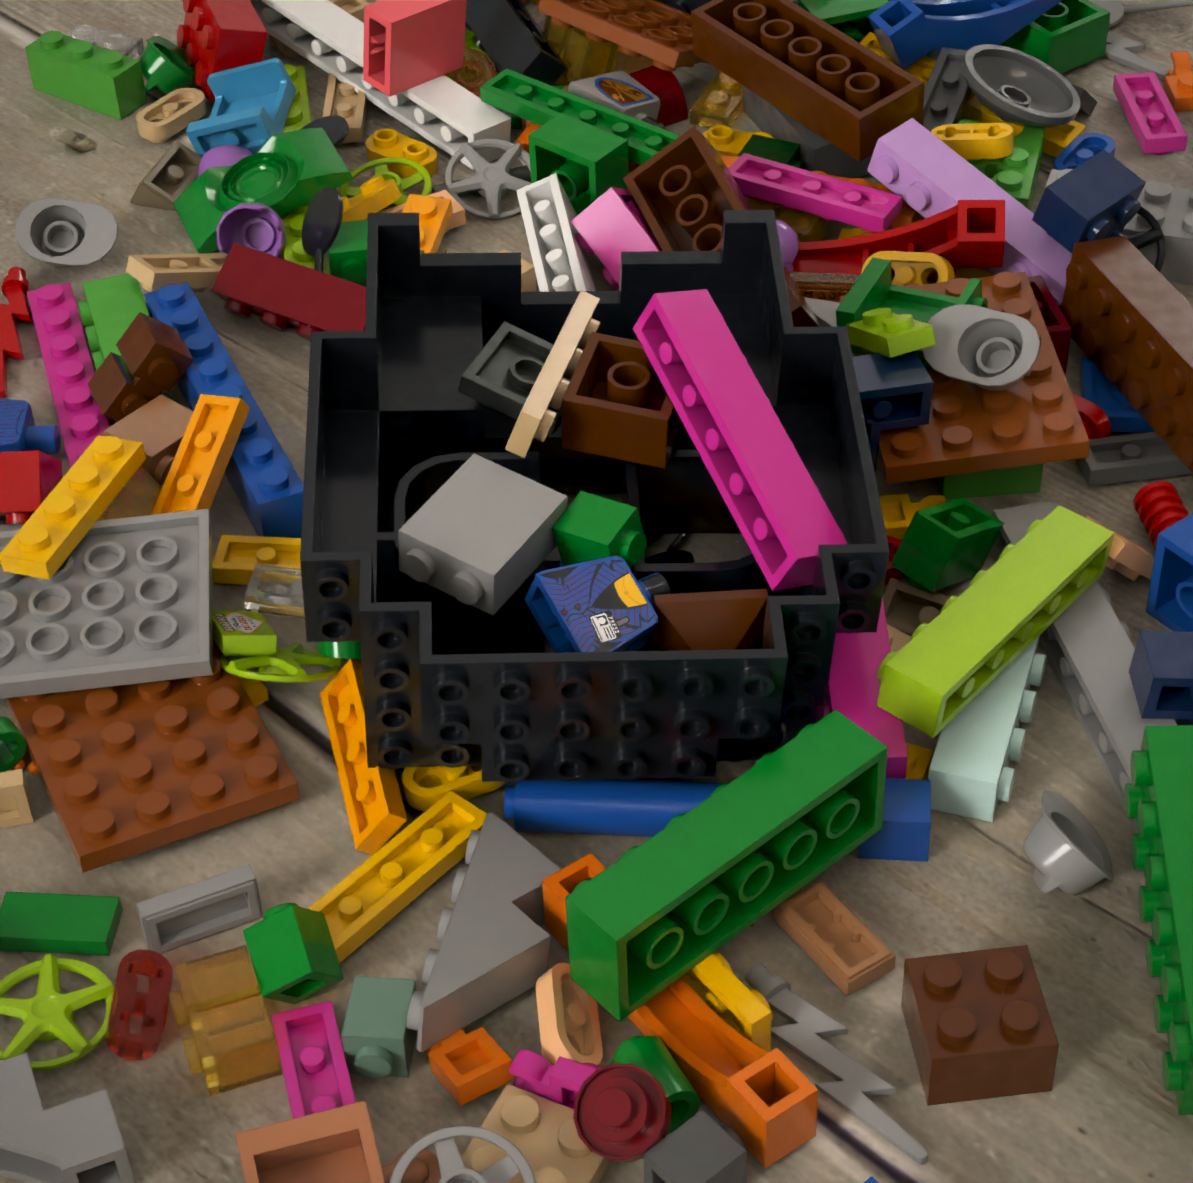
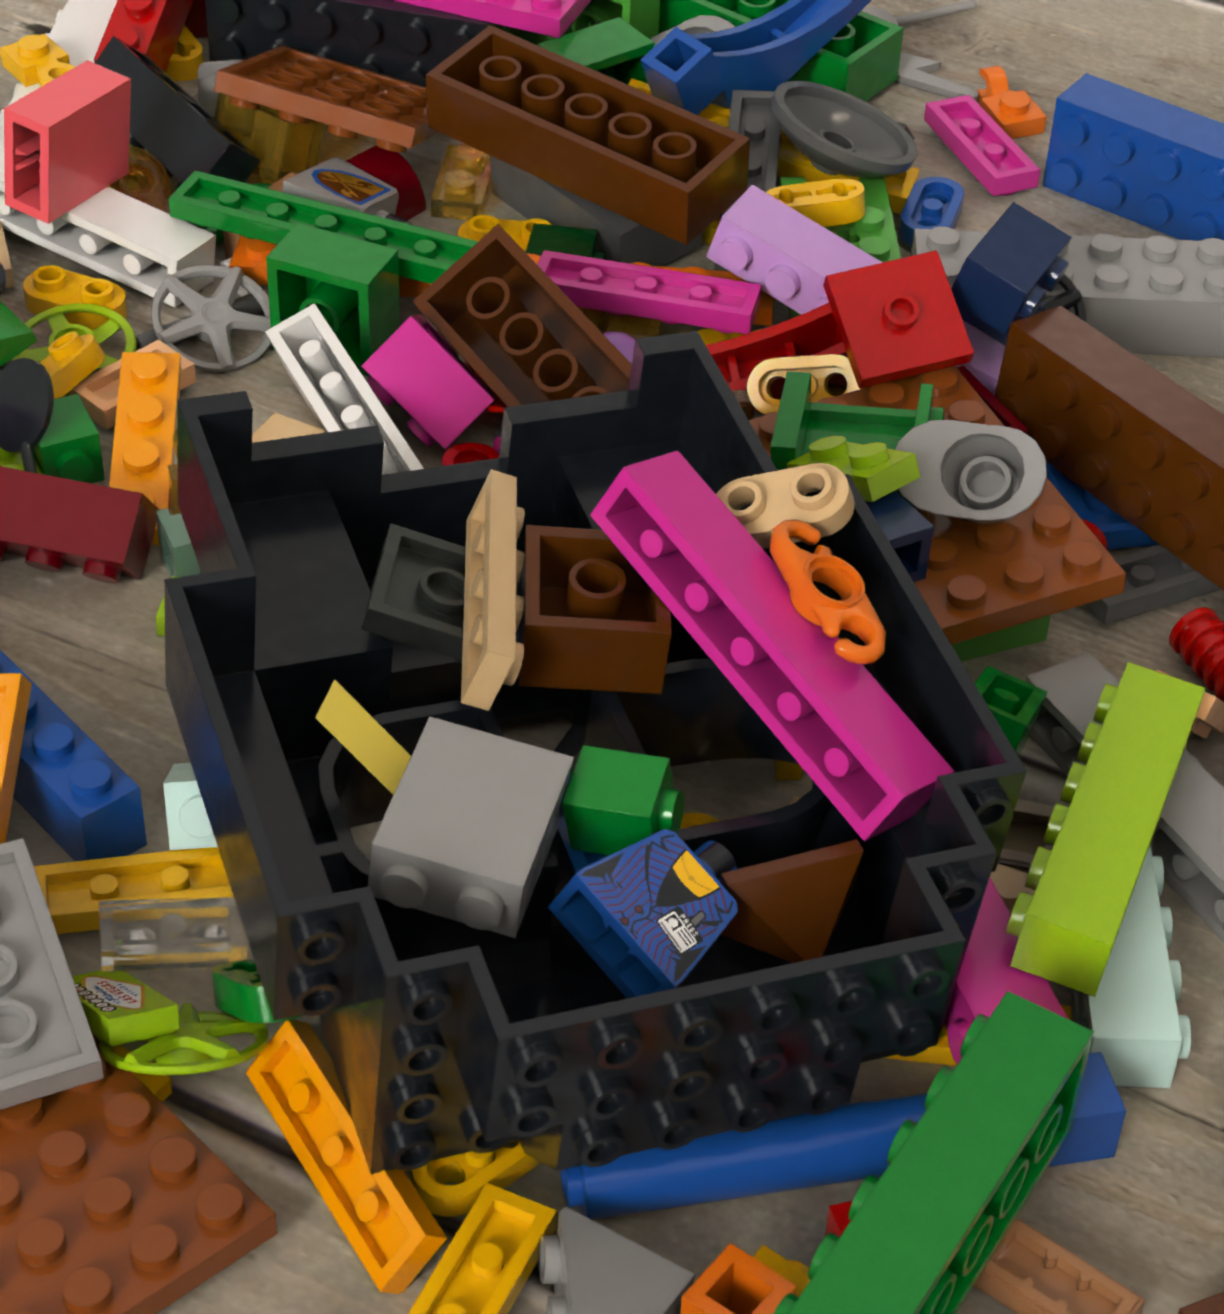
camera: 20 degrees left, 0 degrees up
none -> light yellow sticker [315,680,411,796]
none -> tan plate [716,463,855,549]
none -> orange piece [769,519,886,665]
none -> red plate [823,250,974,389]

